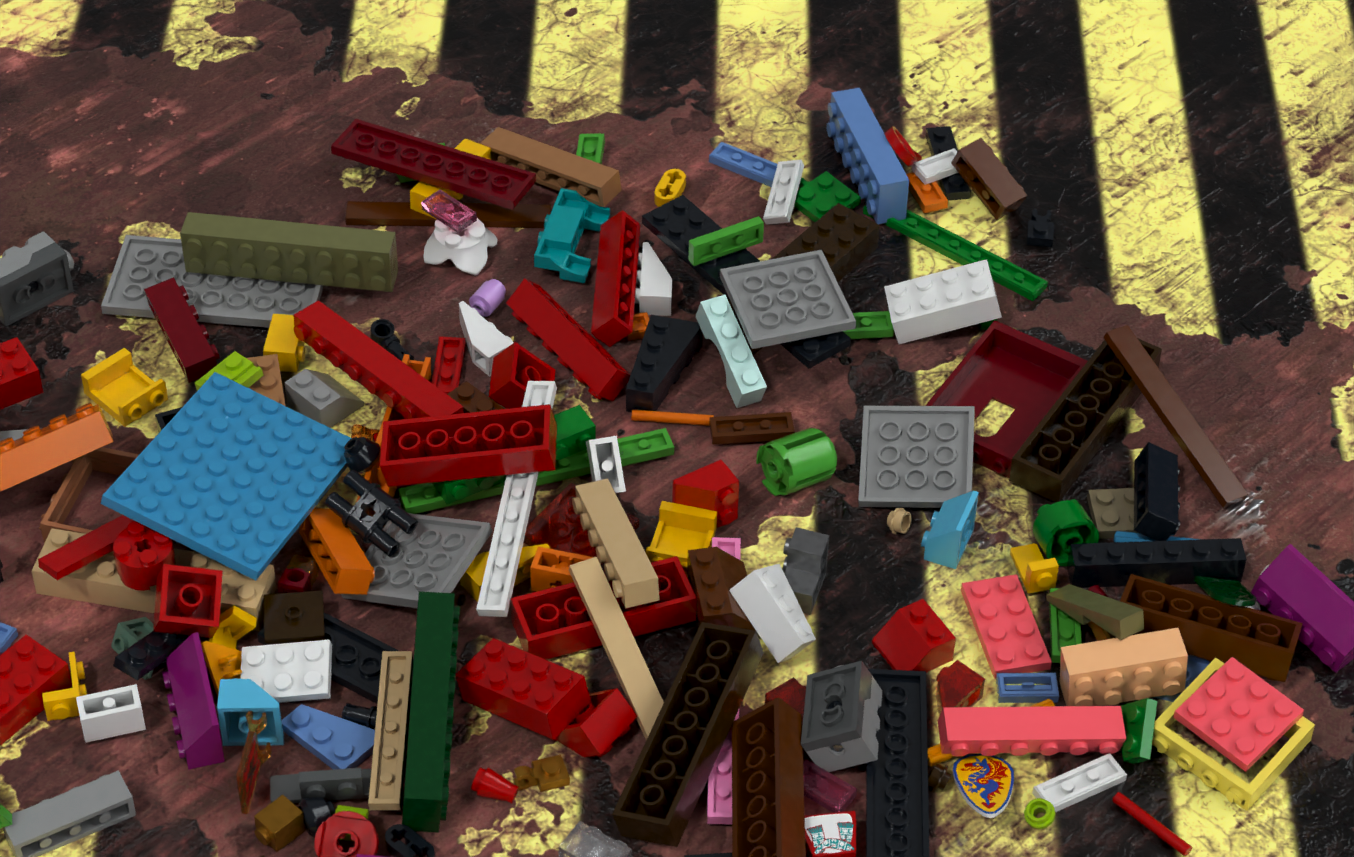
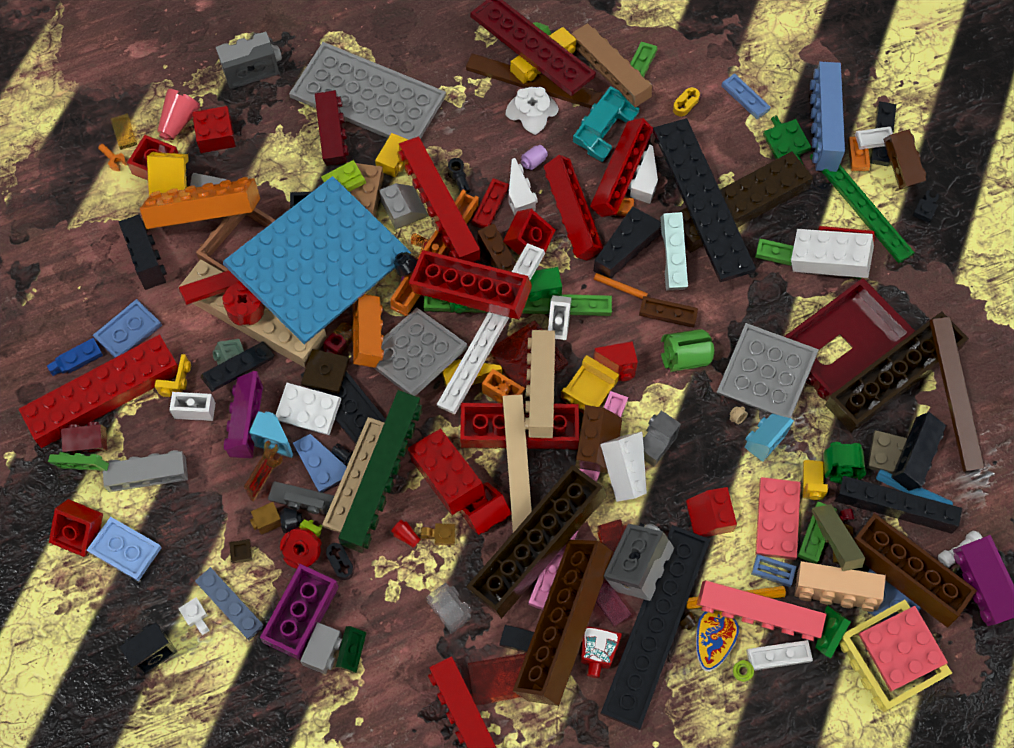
camera: 20 degrees right, 20 degrees up
yellow panel [81,348,168,427] -> none
red brick [153,564,223,638] -> none
olive brick [180,212,398,292] -> none
light orange piece [201,641,242,697] -> none
yellow bracket [206,605,257,667] -> none
black pin [325,470,418,557] -> none
clear pink plate [421,189,477,233] -> none
bright green plate [688,216,764,266] -> none
light grey plate [720,250,856,349] -> none
white tile [763,160,804,225] -> none
red piece [885,126,922,167] -> none
clear red slope [936,660,985,716] -> none
red bar [1112,792,1192,857] -> none
dark green window [1194,575,1256,606] -> none

